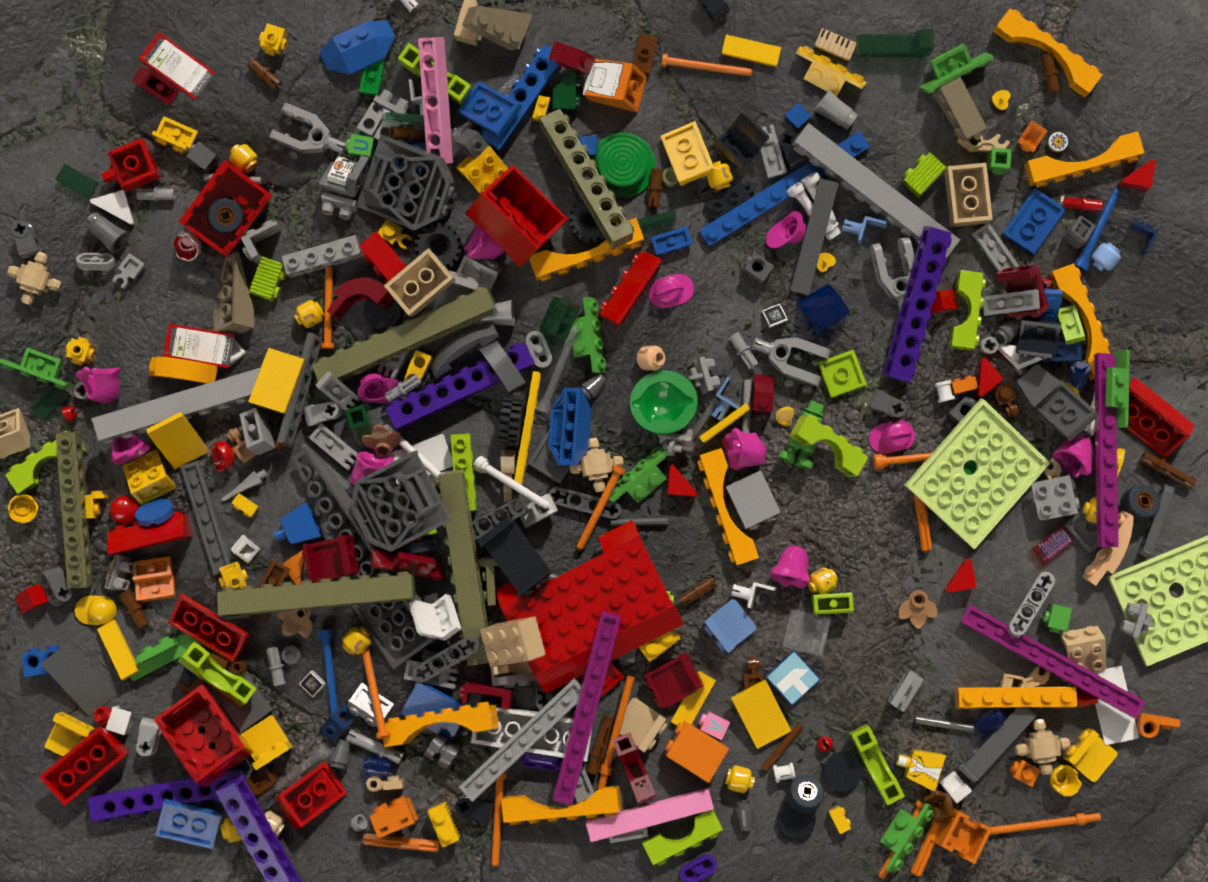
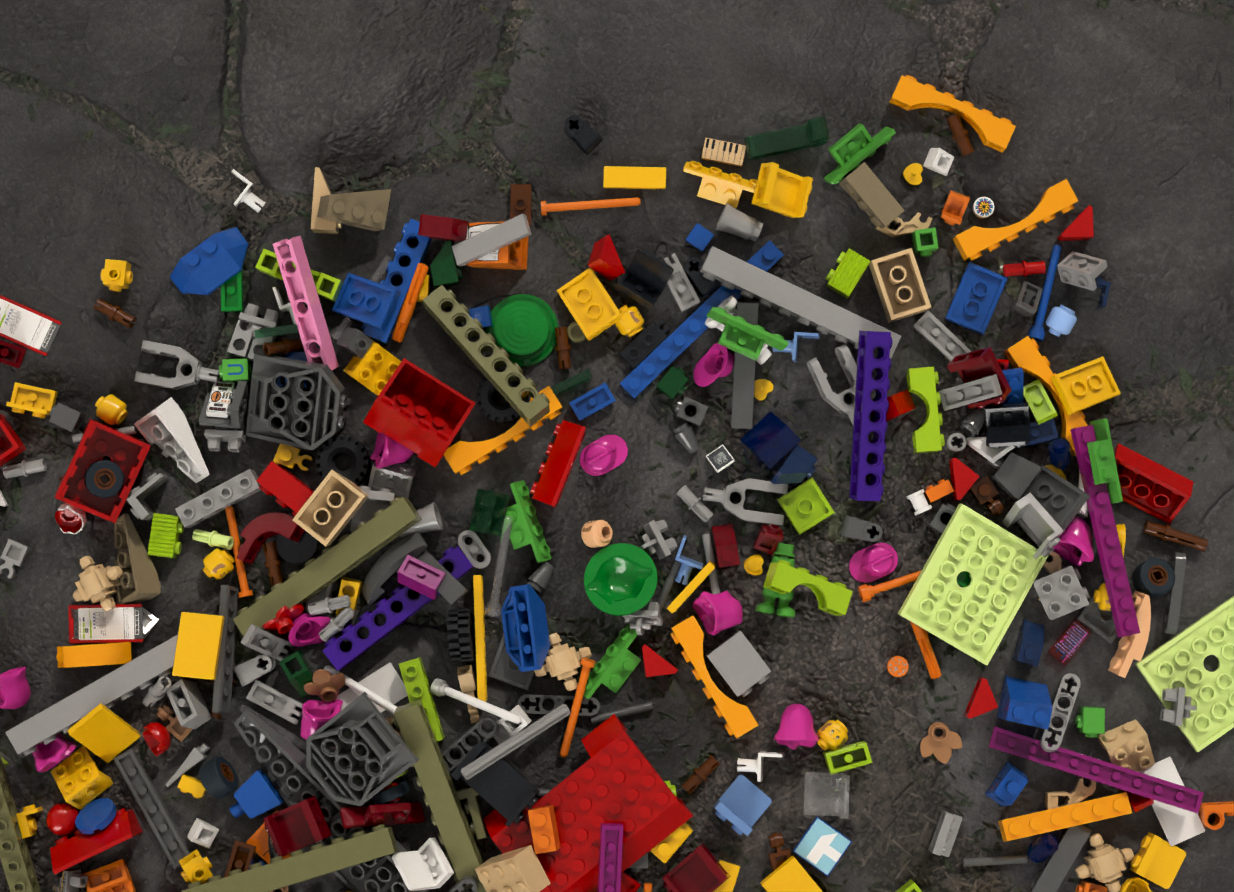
camera: 15 degrees left, 0 degrees up
none -> tan piece [73,555,122,612]
none -> white wedge [134,397,210,483]
none -> light grey pin [142,676,172,707]
none -> yellowish green axle [192,529,234,550]
none -> black wheel [199,756,239,799]
none -> reddish brown pin [262,541,284,585]
none -> red animal [262,604,304,634]
none -> light grey axle [308,595,351,616]
none -> orange axle [392,263,428,342]
none -> magenta panel [397,555,445,600]
none -> light grey tile [452,214,532,267]
none -> light grey axle [461,704,570,780]
none -> orange brick [528,805,561,854]
none -> red slope [587,234,625,281]
none -> dark green brick [656,366,689,400]
none -> dark grey cone [673,421,700,454]
none -> bright green bracket [706,307,789,361]
none -> yellow panel [752,162,813,219]
none -> dark red bracket [753,523,784,555]
none -> dark blue slope [771,444,817,484]
none -> orange tile [887,656,909,677]
none -> white slope [923,148,954,176]
none -> blue torso [985,761,1028,807]
none -> blue slope [997,676,1053,729]
none -> light grey panel [1002,493,1064,559]
none -> dark blue slope [1012,619,1044,667]
none -> yellow tile [1051,356,1121,416]
none -> light grey bracket [1057,251,1108,291]

